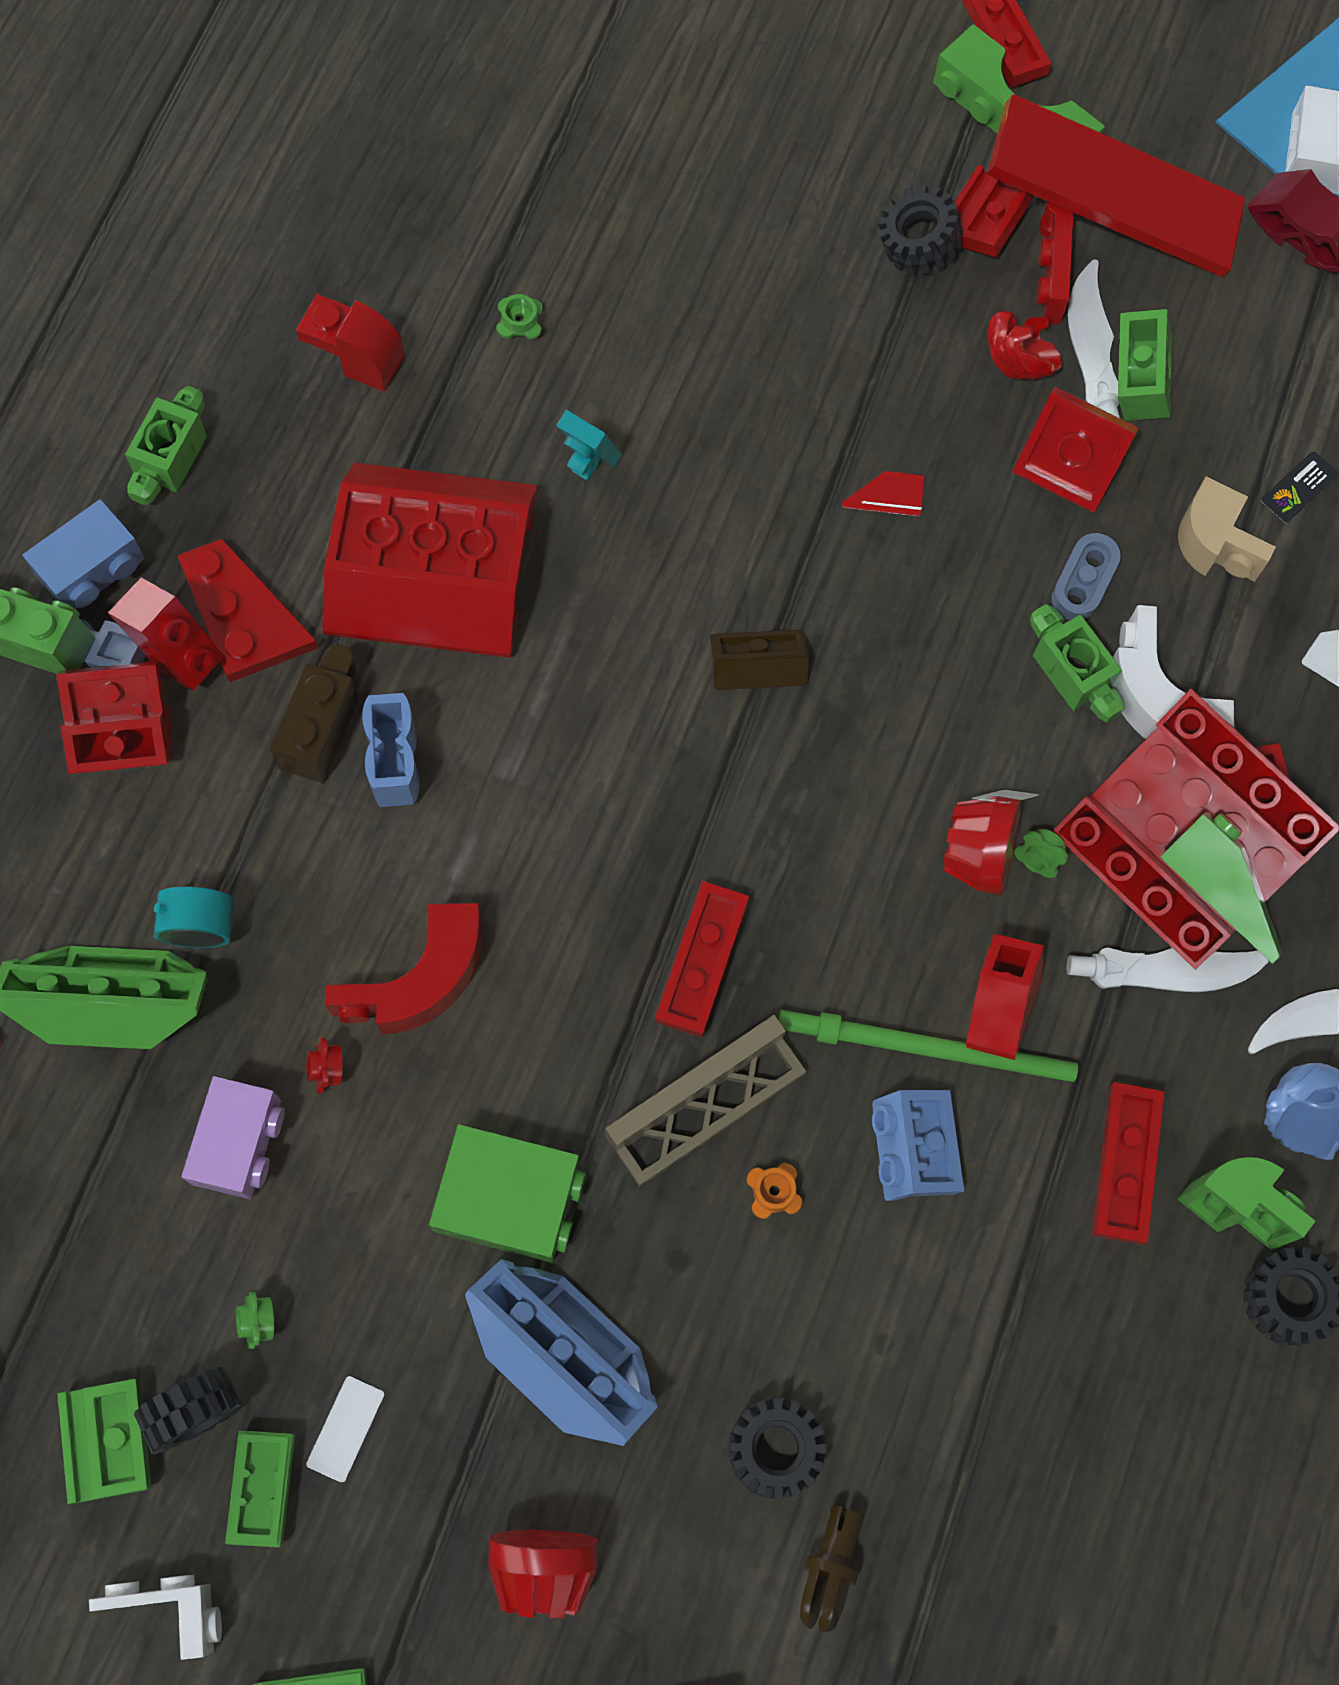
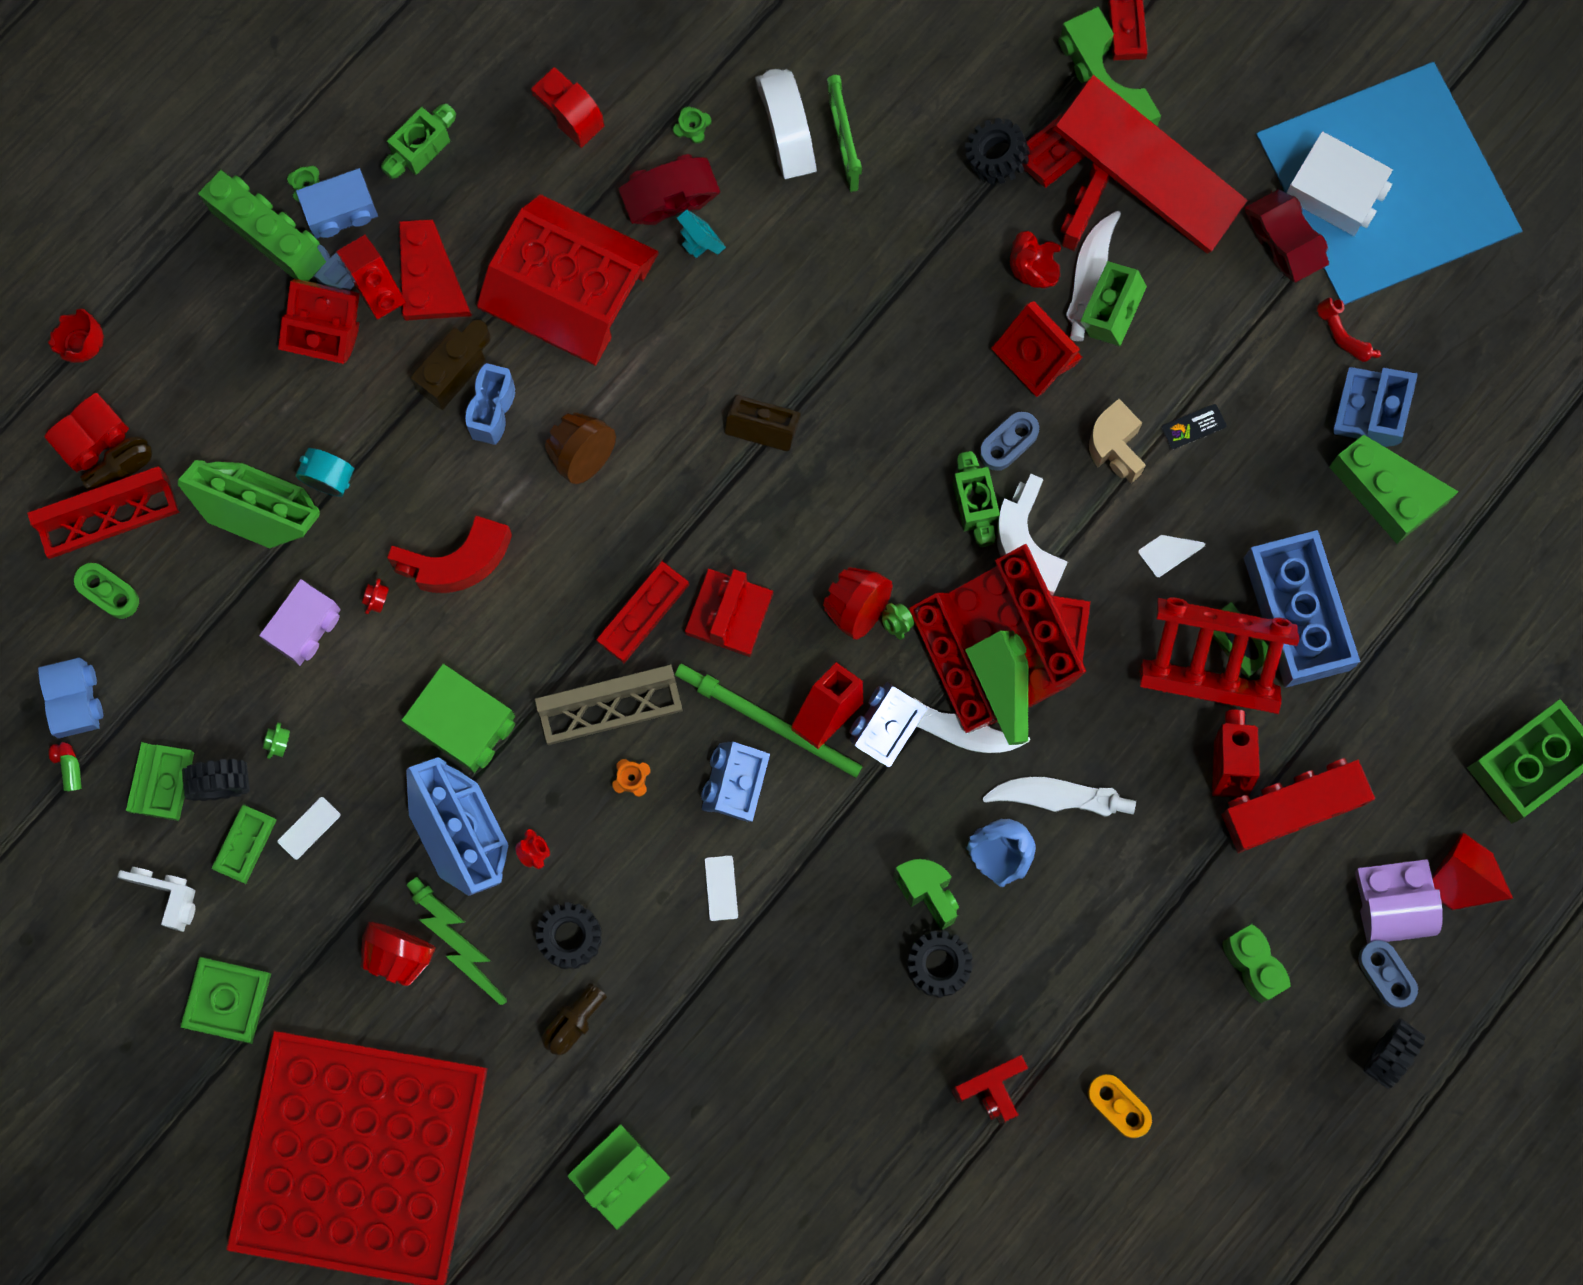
camera: 25 degrees right, 5 degrees up
red sticker [841,471,924,516] -> none
white sticker [972,790,1039,803] -> none
red plate [1092,1082,1165,1245] -> none
none -> bright green plate [287,166,320,202]
none -> bright green piece [406,877,507,1005]
none -> red plate [515,829,550,869]
none -> reddish brown piece [545,412,616,484]
none -> dark red brick [619,154,721,225]
none -> red bracket [685,568,774,657]
none -> white sticker [705,856,738,921]
none -> white arch [755,69,817,179]
none -> bright green window [827,75,862,192]
none -> bracket [850,682,927,767]

